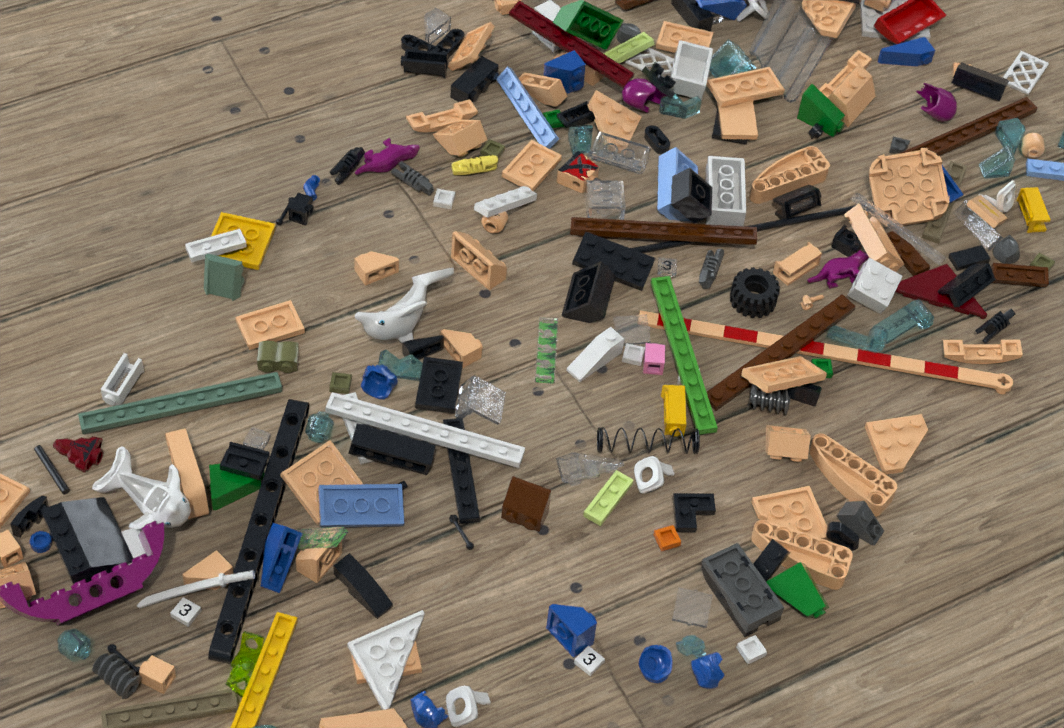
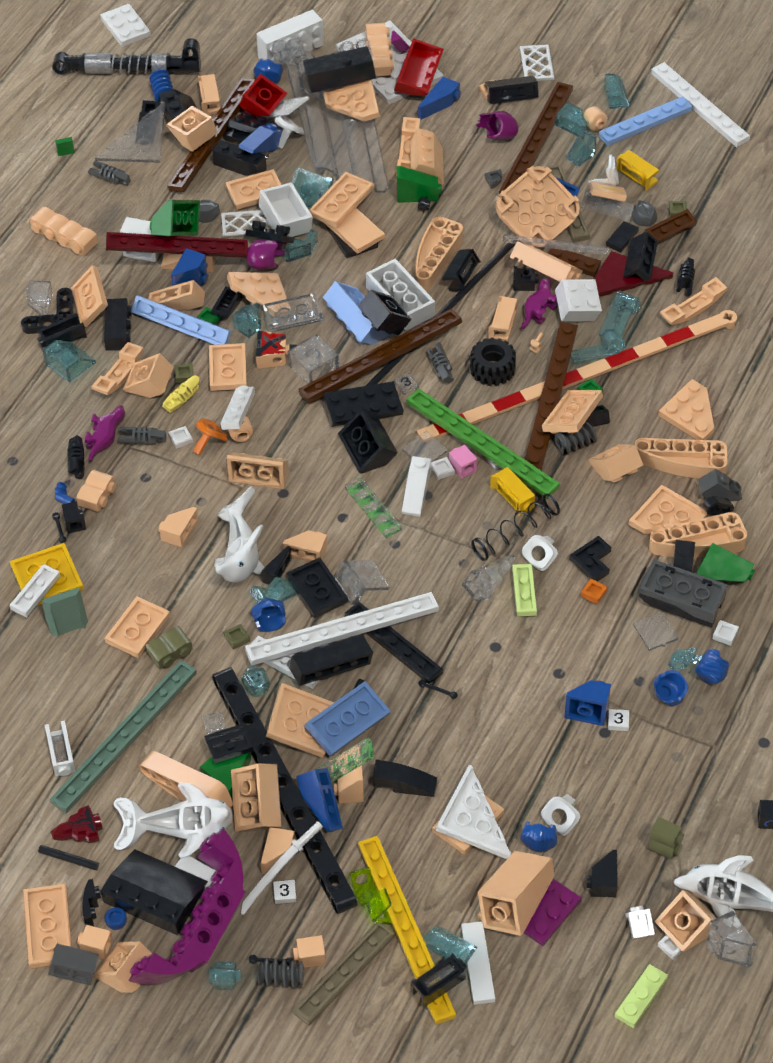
camera: 30 degrees left, 0 degrees up
reddish brown slope [501,476,551,532] -> none
yellowish green plate [603,32,654,64] -> none
black beam [644,125,670,155] -> none
none -> clear light blue slope [43,340,96,383]
none -> light nougat brick [76,470,116,512]
none -> orange piece [193,418,228,455]
none -> light nougat slope [231,763,281,832]

